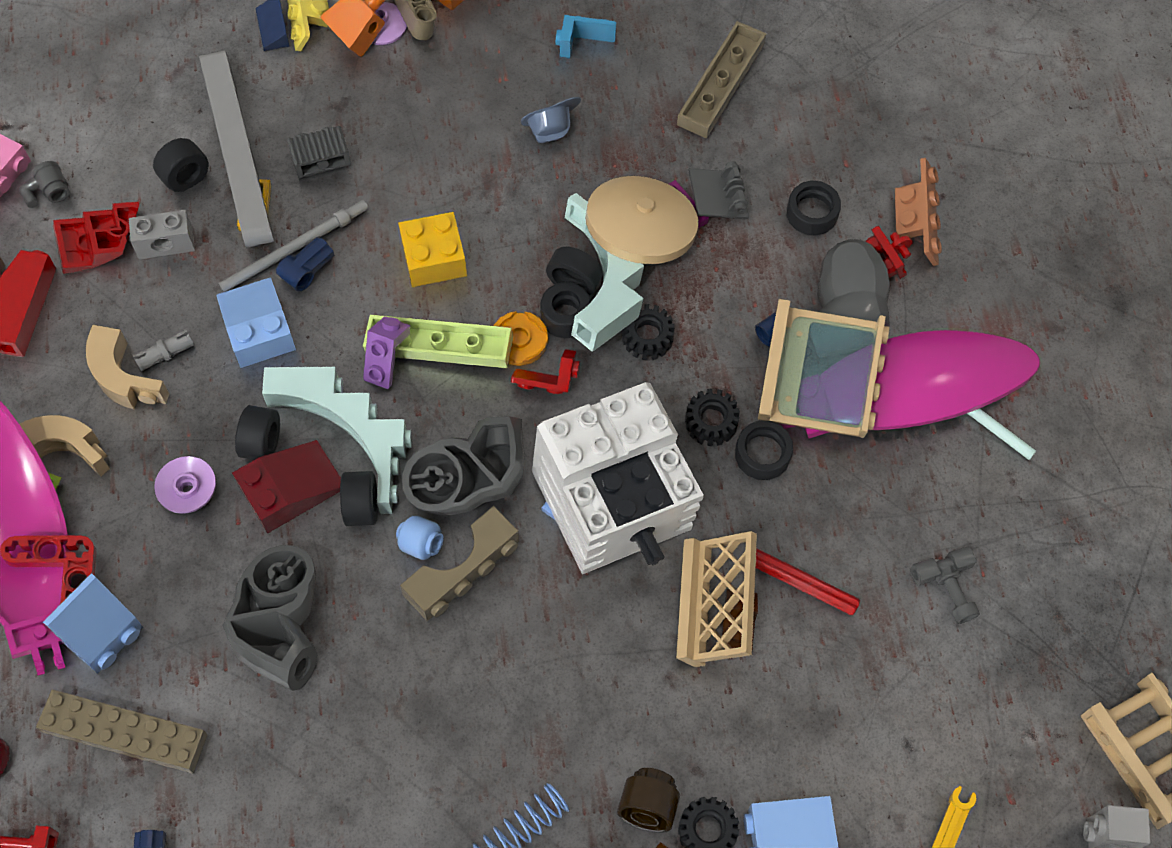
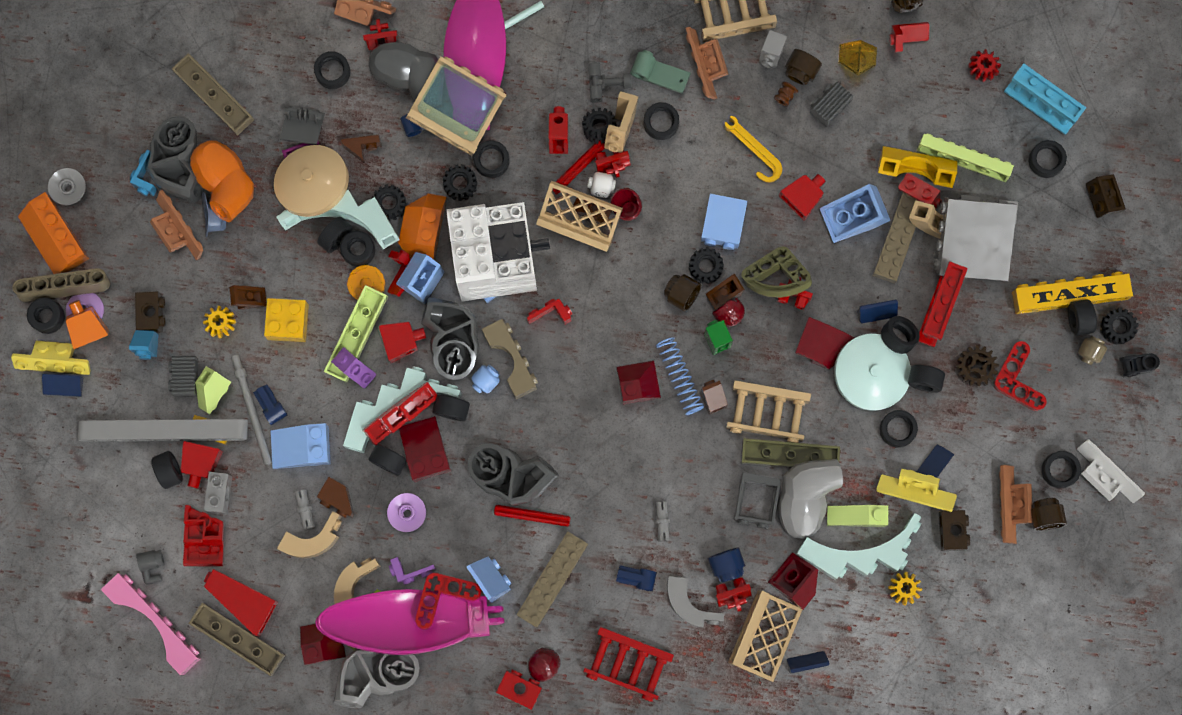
camera: 70 degrees left, 15 degrees up
none -> dark azure slope [129,330,159,360]
none -> dark brown brick [135,291,166,333]
none -> dark grey piece [146,117,204,203]
none -> nougat bracket [150,190,203,260]
none -> red torso [181,441,223,489]
none -> orange piece [190,140,254,222]
none -> yellowish green slope [195,366,231,414]
none -> yellow gear [203,306,236,339]
none -> reddish brown slope [229,285,267,310]
none -> reddish brown slope [317,477,354,518]
none -> reddish brown slope [341,134,382,163]
none -> red slope [363,382,437,445]
none -> red torso [379,322,427,363]
none -> medium lavender bracket [389,557,436,585]
none -> light blue slope [396,252,444,304]
none -> orange wedge [398,193,447,260]
none -> red axle [494,505,571,527]
none -> red bracket [527,299,572,325]
none -> red torso [549,106,568,154]
none -> black tyre [582,108,617,144]
none -> white head [587,172,616,198]
none -> red hips [595,150,631,178]
none -> tan panel [604,91,638,153]
none -> dark red hair [610,188,642,221]
none -> dark red slope [616,361,661,405]
none -> sand green door [630,50,691,94]
none -> black tyre [644,102,679,140]
none -> nougat bracket [686,27,728,100]

